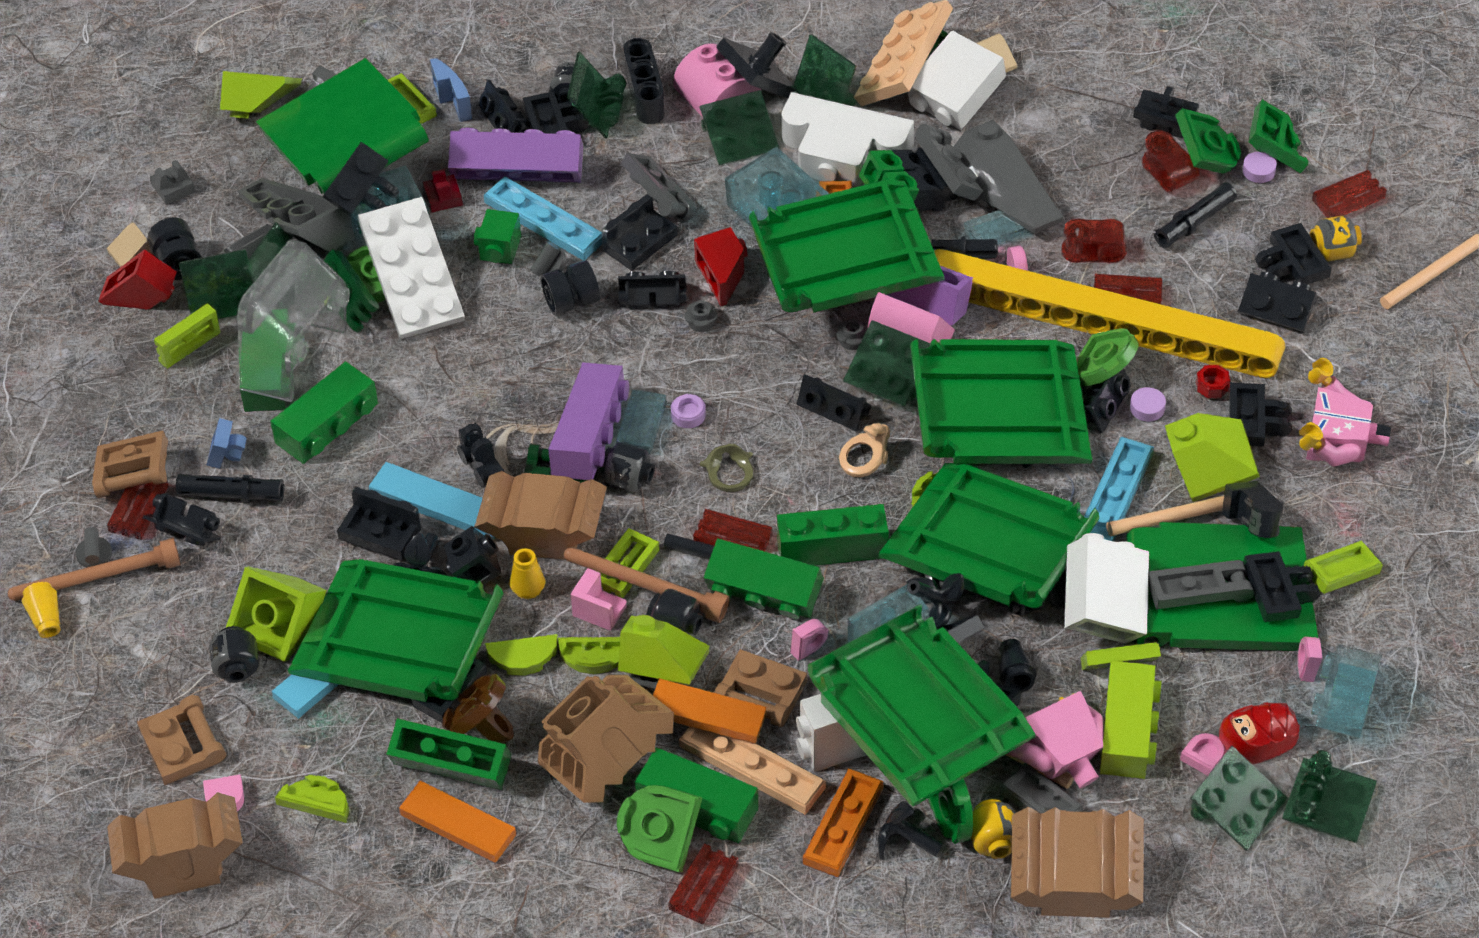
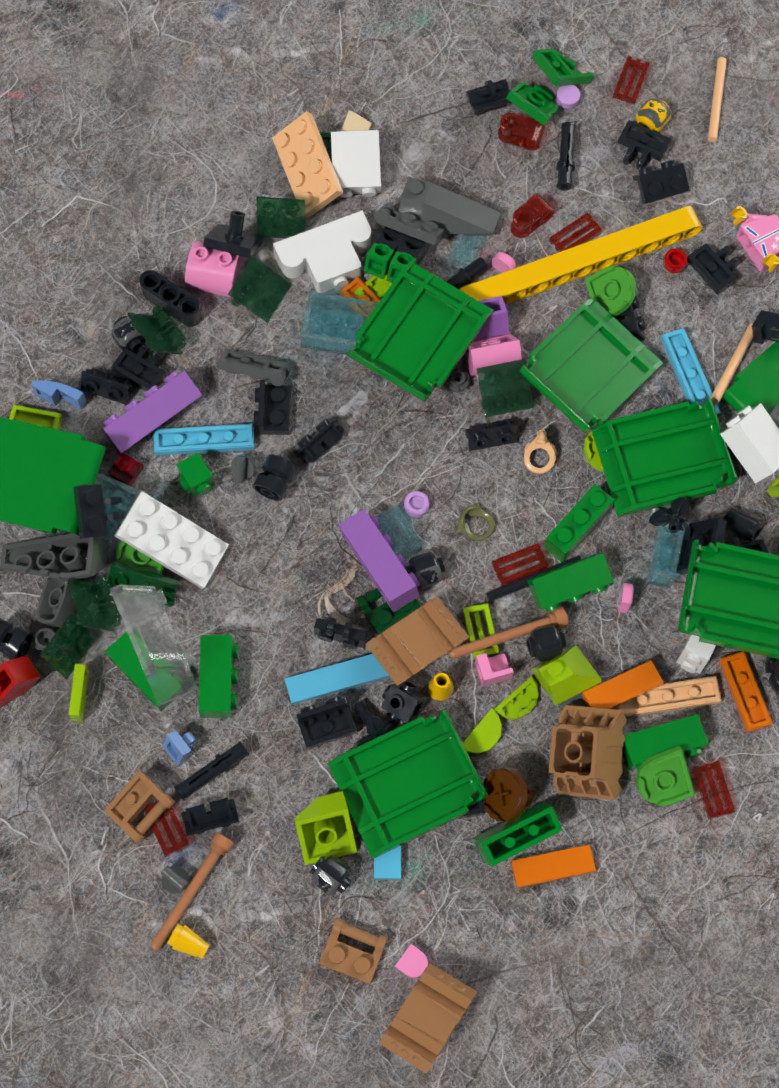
camera: 45 degrees left, 20 degrees up
lime tile [275,775,349,823] -> none
dark grey plate [684,301,718,332] -> none
red slope [694,227,748,306] -> none
medium nougat plate [714,649,807,728] -> none
lavender tile [1130,387,1166,422] -> none
lime slope [1165,413,1260,502] -> none

